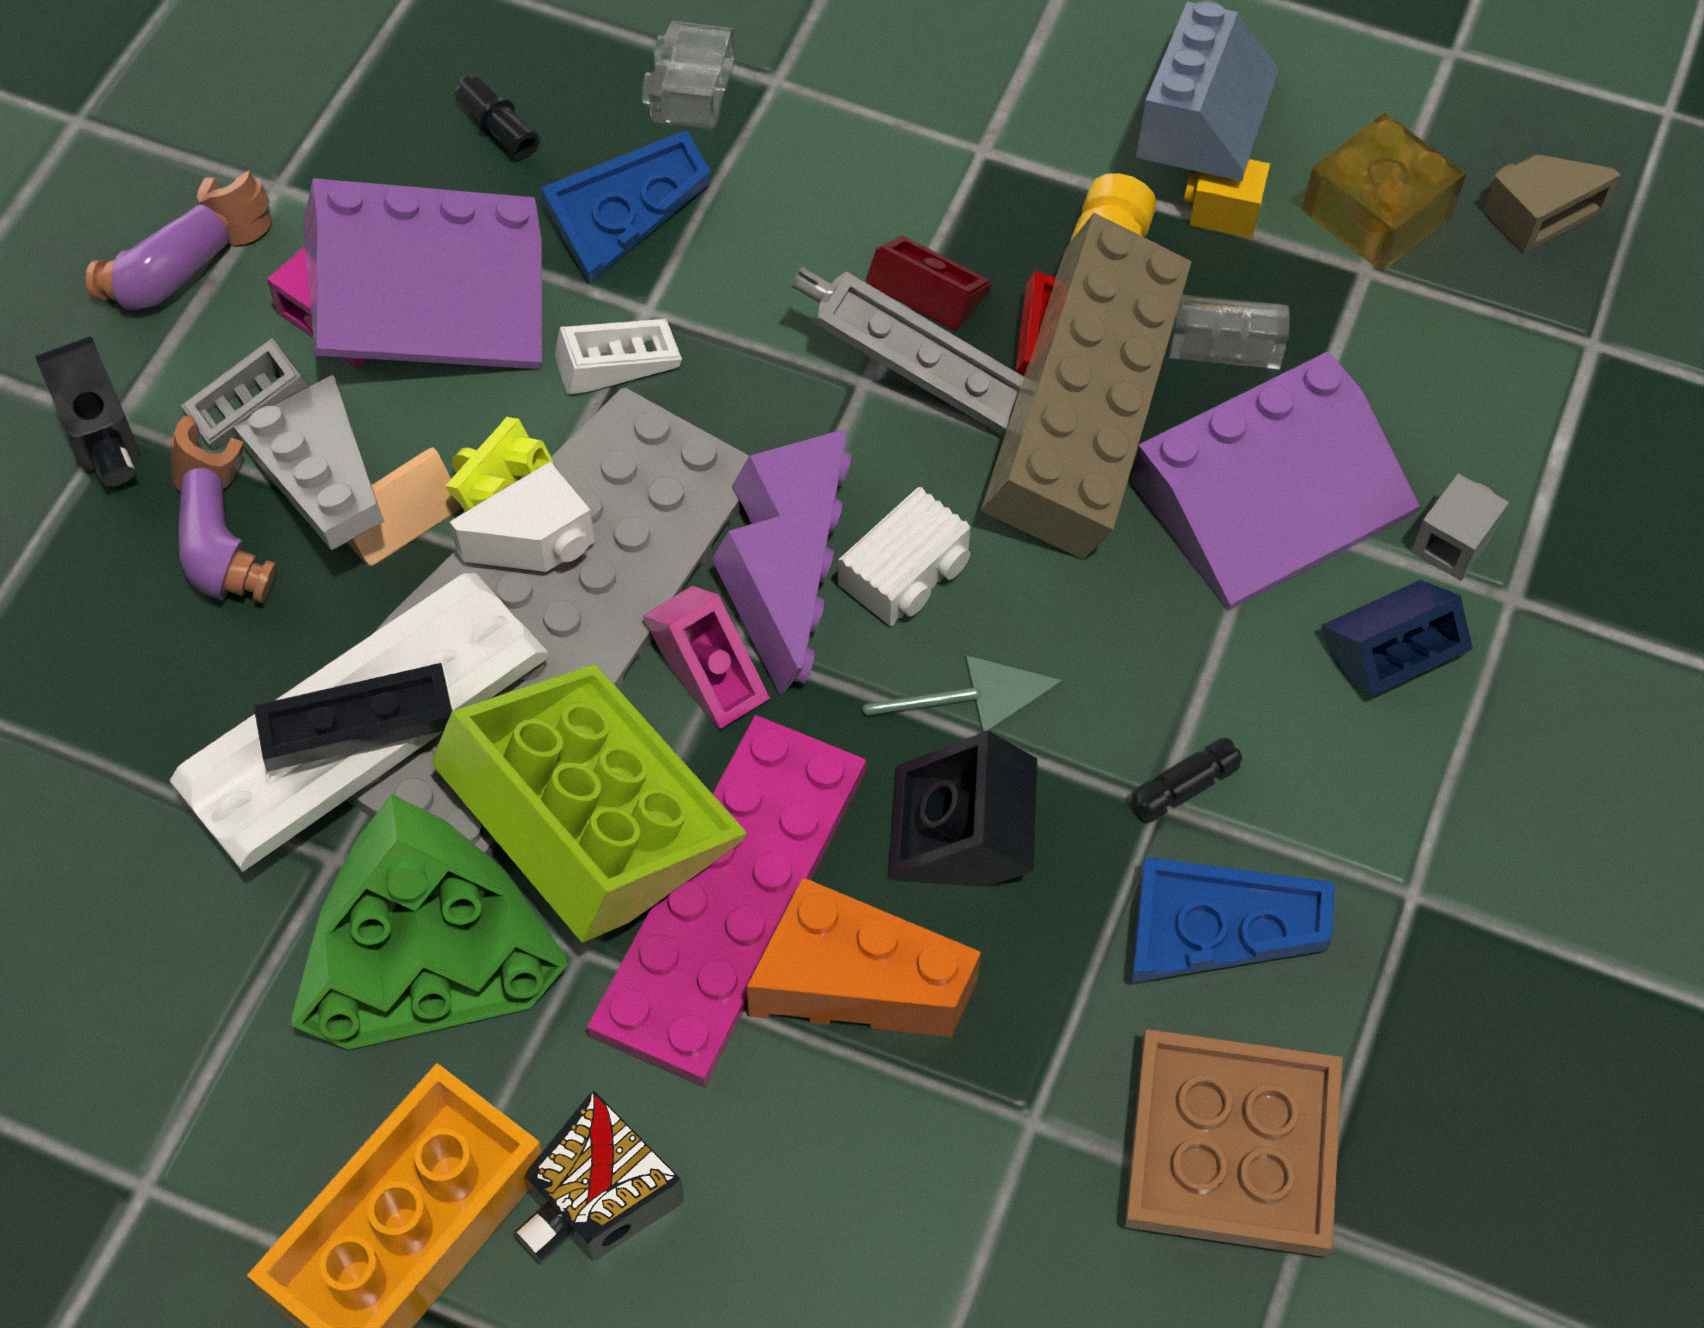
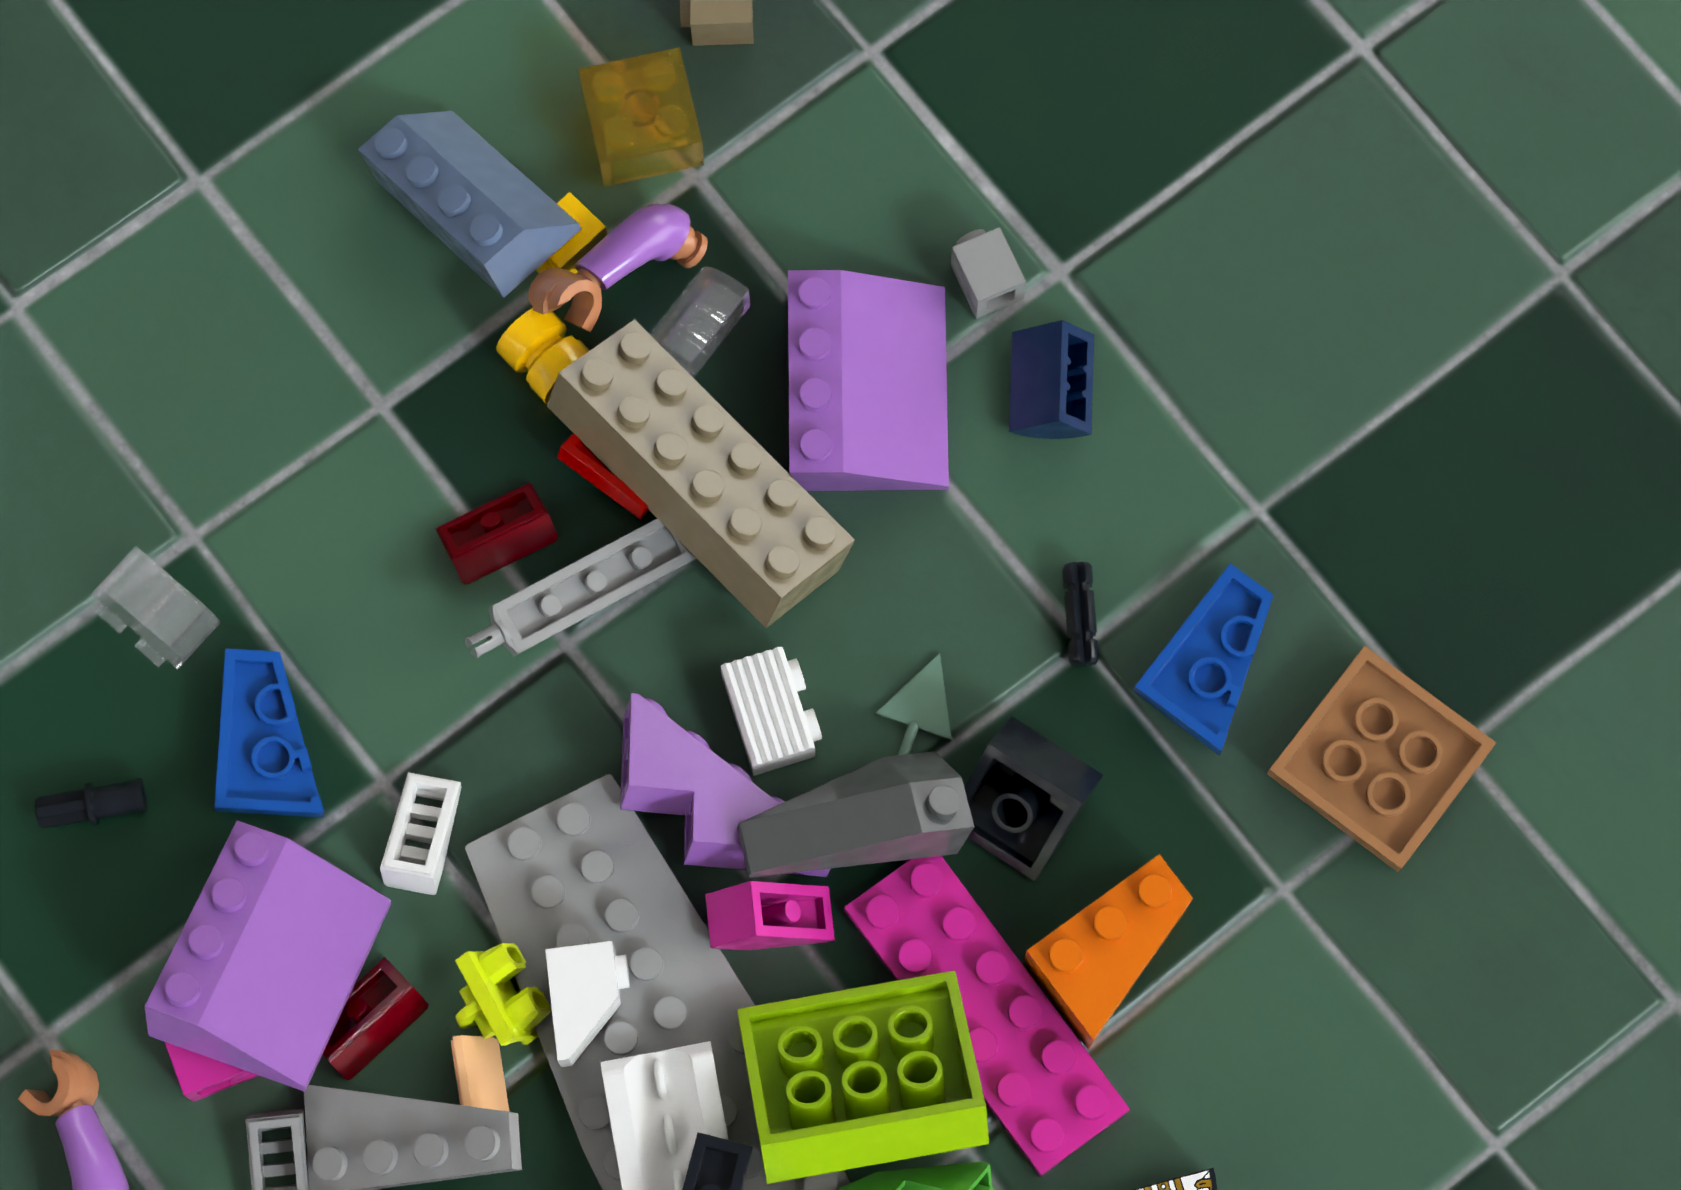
camera: 60 degrees left, 15 degrees up
none -> dark red slope [322,957,429,1080]
none -> piece [528,204,708,332]
none -> dark grey wedge [737,751,974,878]

